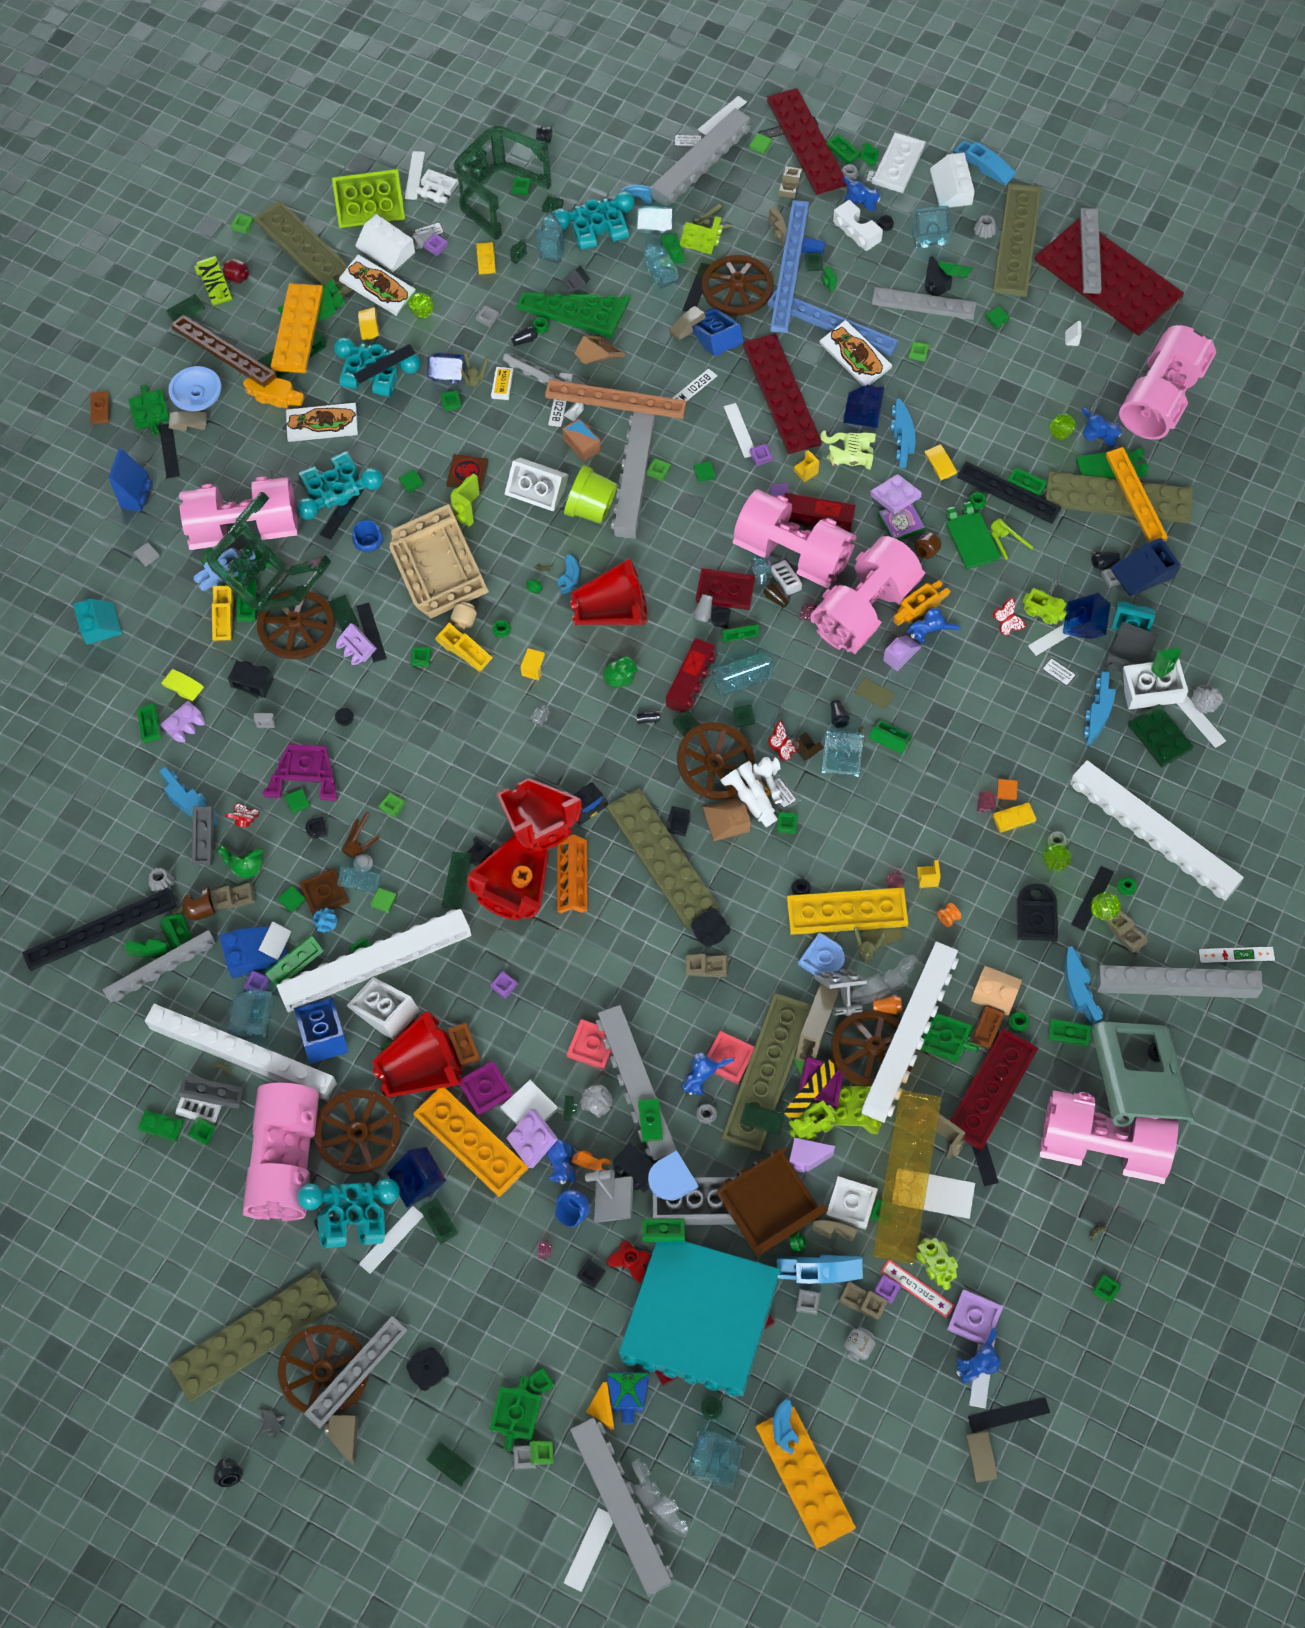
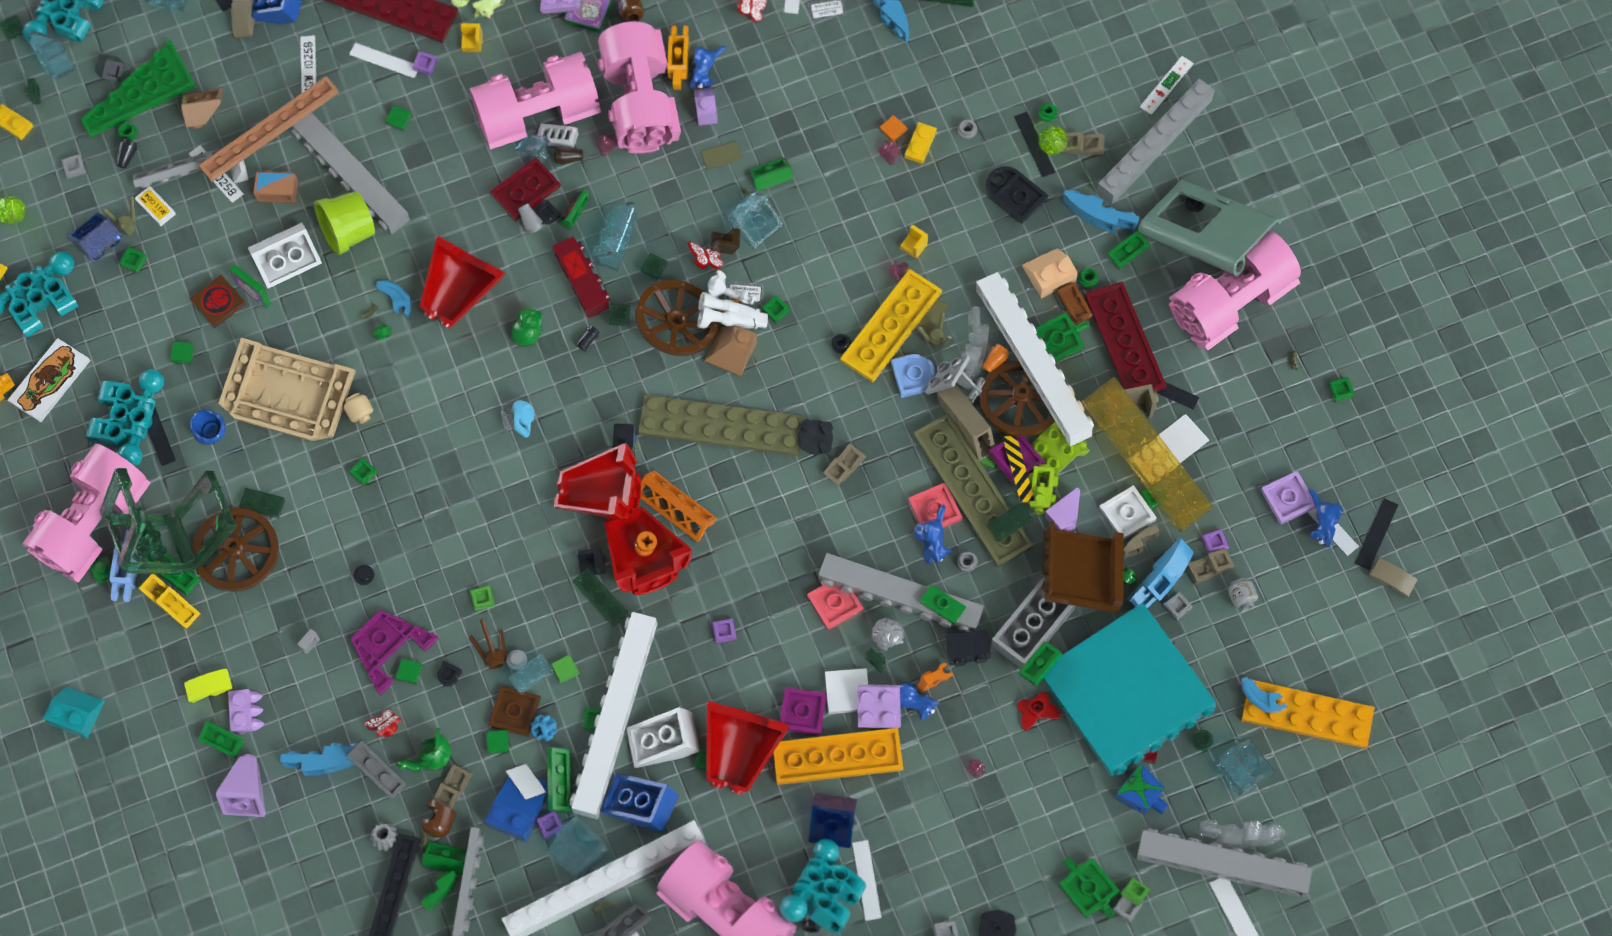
camera: 50 degrees left, 5 degrees up
light grey tile [133,542,160,567] -> none
black brick [228,660,274,698] -> none
reddish brown wheel [314,1089,401,1174] -> none
lavender plate [336,623,377,665] -> none
black sticker [353,344,415,384] -> none
black sticker [356,603,387,663] -> none
clear green plate [419,1198,458,1245] -> none
yellow slope [435,623,493,672] -> none
dark orange plate [447,1023,480,1067] -> none
lime bracket [450,474,480,527] -> none
green plate [492,620,511,638] -> none
yellow panel [520,648,545,680] -> none
green tile [529,1367,555,1395] -> none
blue hair [555,1189,591,1227] -> none
black plate [576,1259,606,1290] -> none
light grey plate [585,1169,633,1223] -> none
light orange slope [586,1382,614,1430] -> none
bright green tile [647,458,671,481] -> none
light blue tile [648,1151,698,1201] -> none
black panel [667,806,690,837] -> none
medium lavender tile [770,483,790,497] -> none
dark red brick [784,493,856,533] -> none
black cone [830,700,850,729] -> none
sticker [880,1259,955,1318] -> none
lime brick [916,1238,958,1290] -> none
orange wheel [937,903,962,927] -> none
clear neon green piece [1042,843,1072,872] -> none
white brick [1070,760,1244,901] -> none
none -> lavender slope [216,754,265,817]
none -> green tile [229,265,271,308]
none -> medium azure piece [512,400,535,438]

